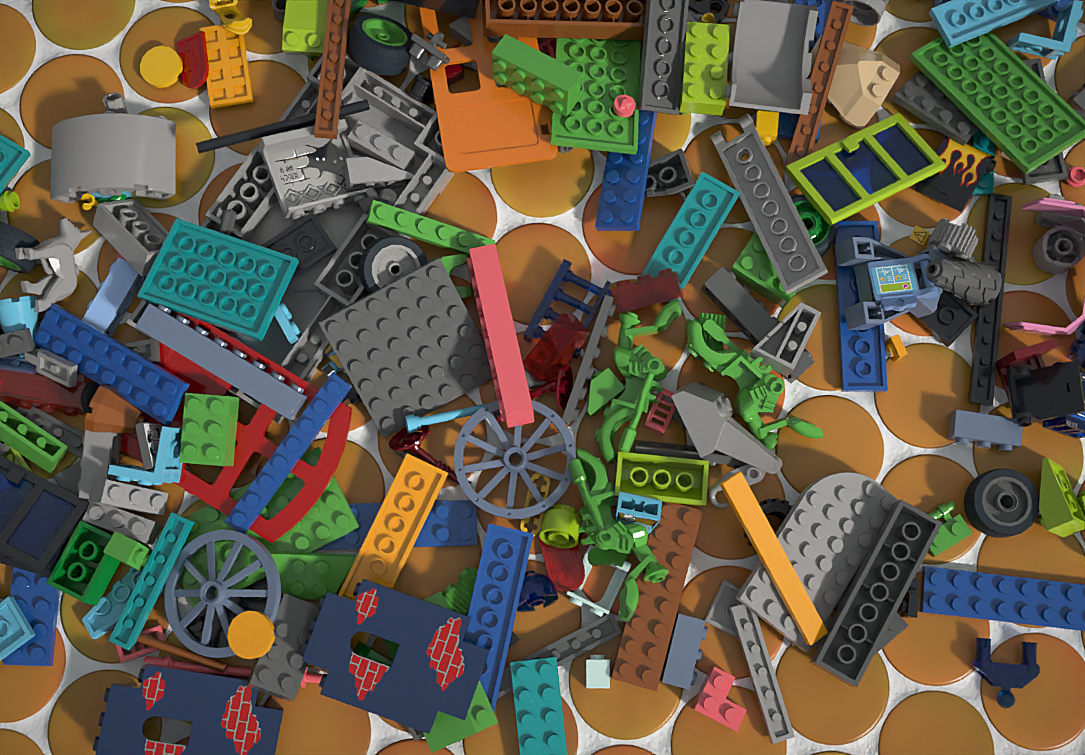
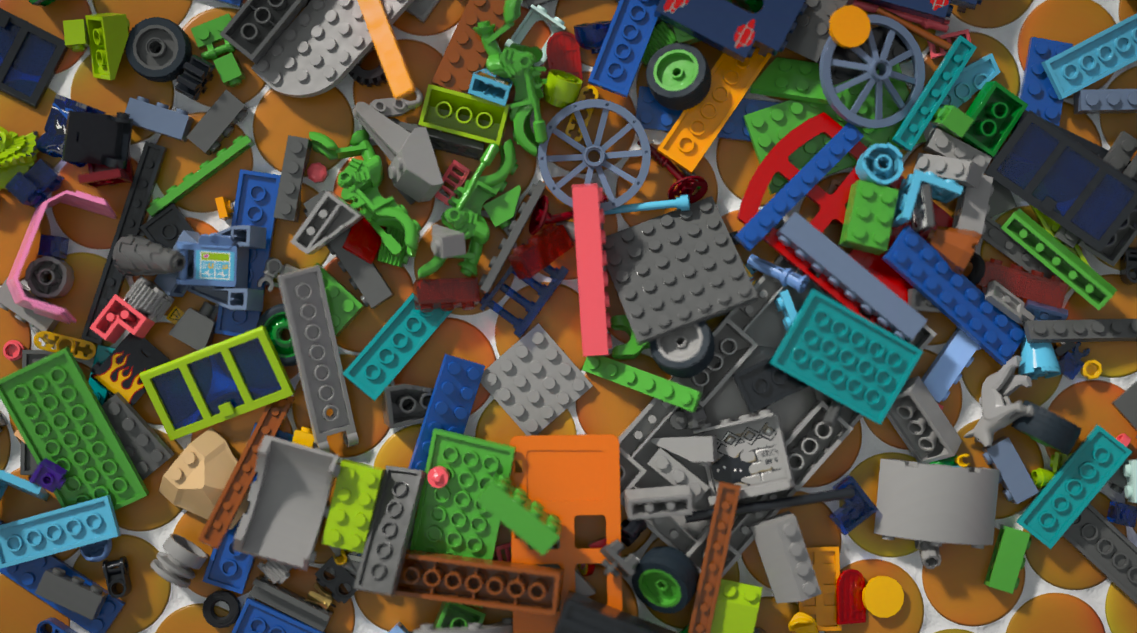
camera: 165 degrees left, 10 degrees up
none -> dark purple brick [29,458,68,493]
none -> yellow beam [34,331,96,360]
none -> clear blue brick [38,234,69,259]
none -> coral brick [90,294,156,344]
none -> bright green plate [146,135,255,217]
none -> dark grey torso [169,301,216,350]
none -> black gear [175,55,215,101]
none -> dark grey brick [186,90,249,156]
none -> bright green brick [213,52,246,87]
none -> light grey bar [257,257,300,291]
none -> dark grey arch [273,135,312,223]
none -> coral tile [307,162,328,183]
none -> red window [342,217,386,264]
none -> light grey slope [431,224,466,258]
none -> light grey plate [480,323,593,435]
none -> light grey brick [624,485,692,520]
none -> wheel [646,43,711,111]
none -> medium blue pin [747,254,809,294]
none -> light grey slope [750,511,822,603]
none -> clear blue brick [828,475,878,535]
none -> medium azure brick [855,143,904,187]
none -> sand blue brick [982,436,1039,504]
none -> bright green brick [984,524,1031,594]

